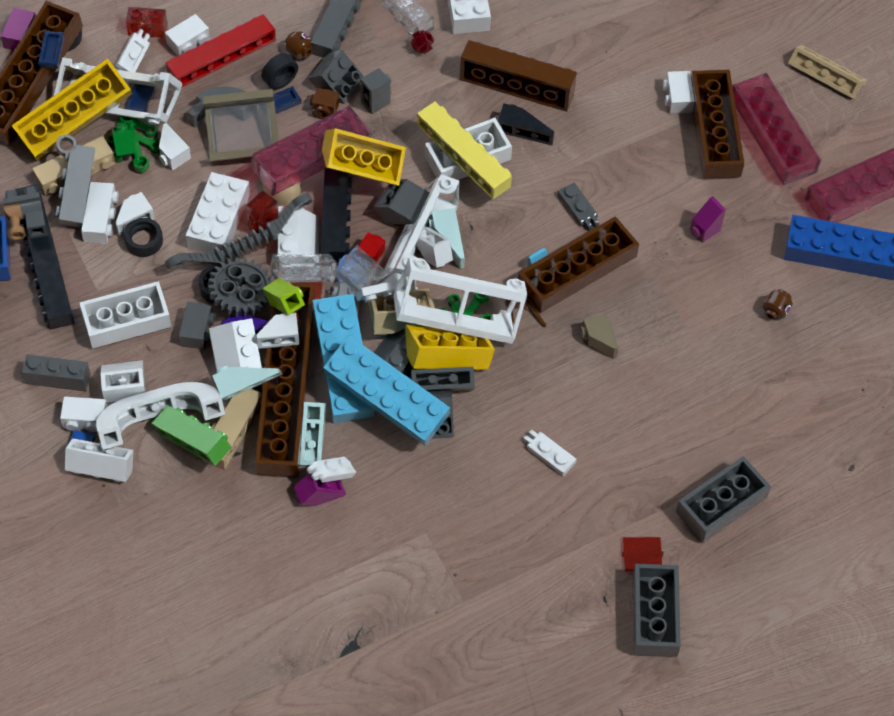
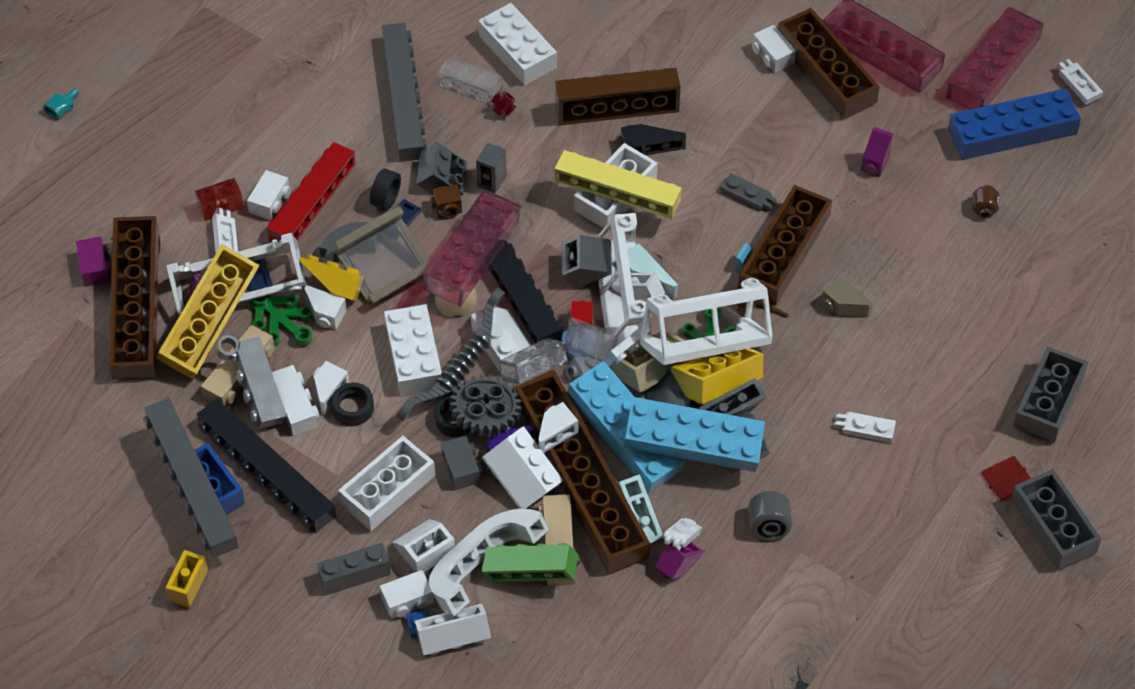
camera: 25 degrees left, 5 degrees down
dark grey hips [3,186,48,240] -> none
dark blue tile [38,31,65,69] -> none
green slope [111,122,136,156] -> none
light aqua slope [212,366,282,400] -> none
clear red brick [246,190,278,233] -> none
lime brick [262,278,305,315] -> none
reddish brown head [285,31,313,60] -> none
yellow slope [322,128,406,186] -> none
none -> yellow slope [299,254,364,300]
none -> dark grey head [748,491,793,541]

